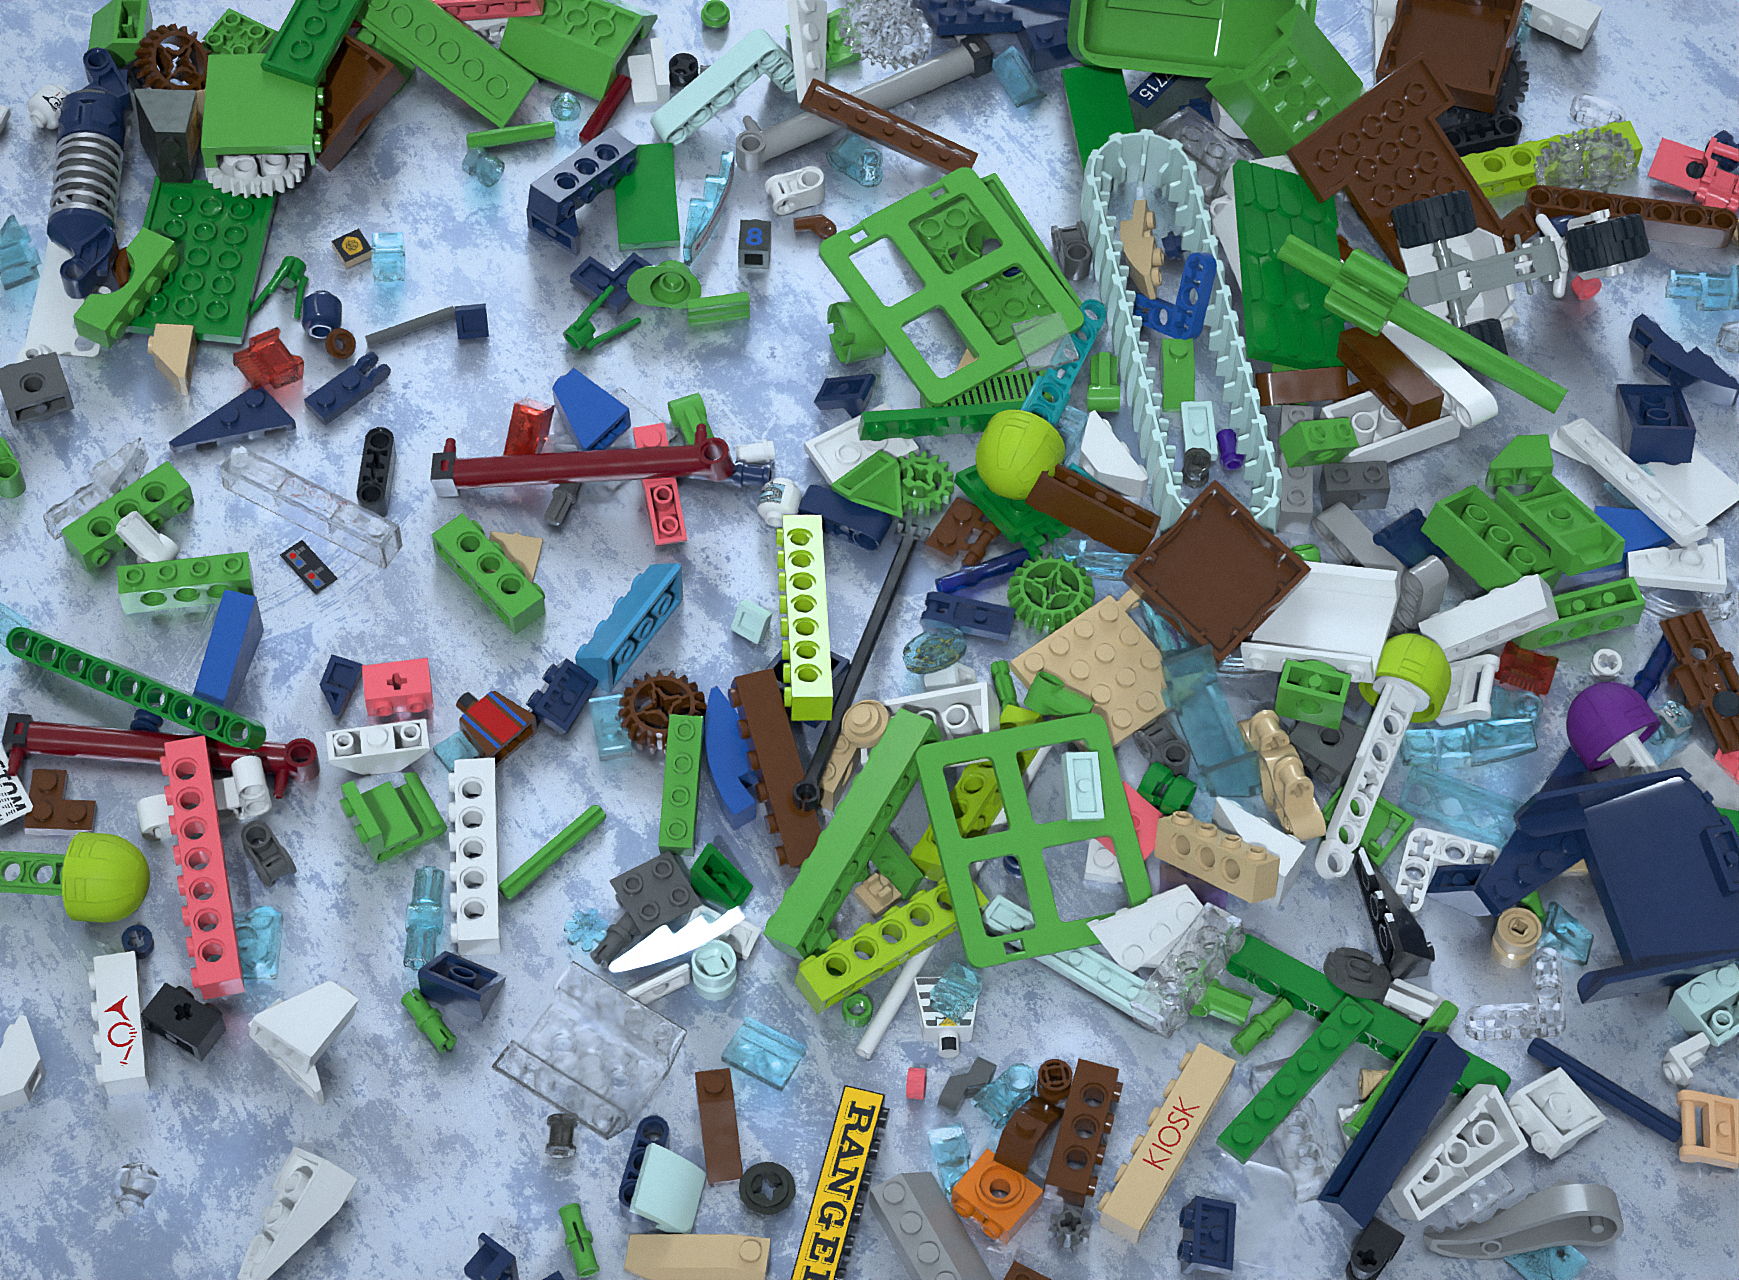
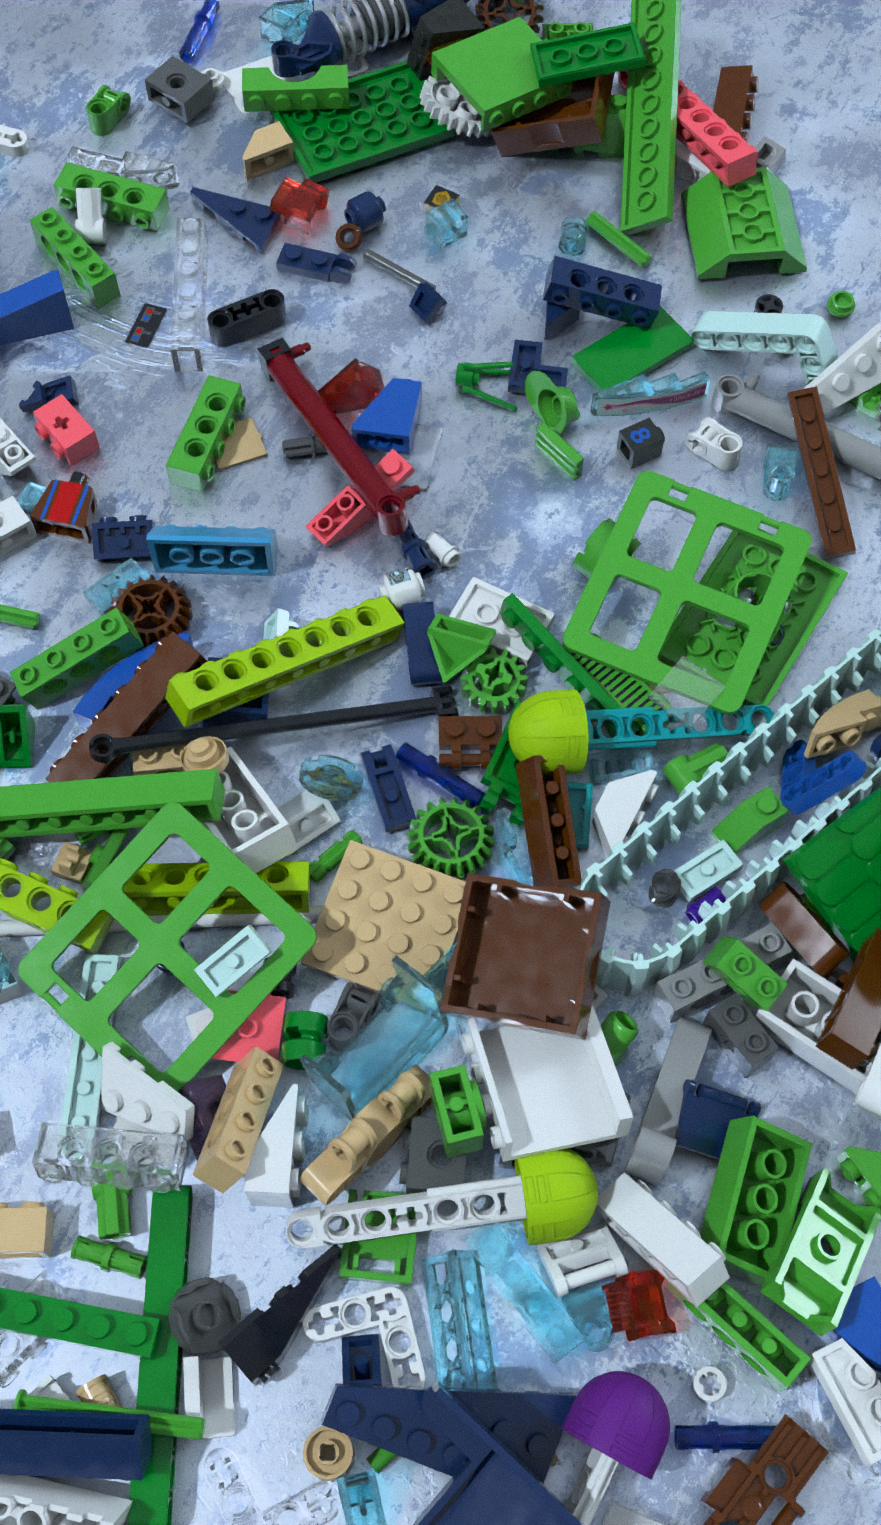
camera: 60 degrees right, 5 degrees up
green plant [248,256,309,319] -> none
clear light blue plate [550,93,581,122] -> none
dark red axle [579,74,632,145] -> none
white panel [627,37,670,106] -> none
bright green piece [667,393,714,445] -> none
reddish brown arm [793,214,837,240] -> none
dark blue slope [814,374,876,419] -> none
bright green piece [1023,671,1095,719] -> none
dark grey piece [1051,220,1091,280] -> none
clear light blue head [1648,701,1694,749] -> none

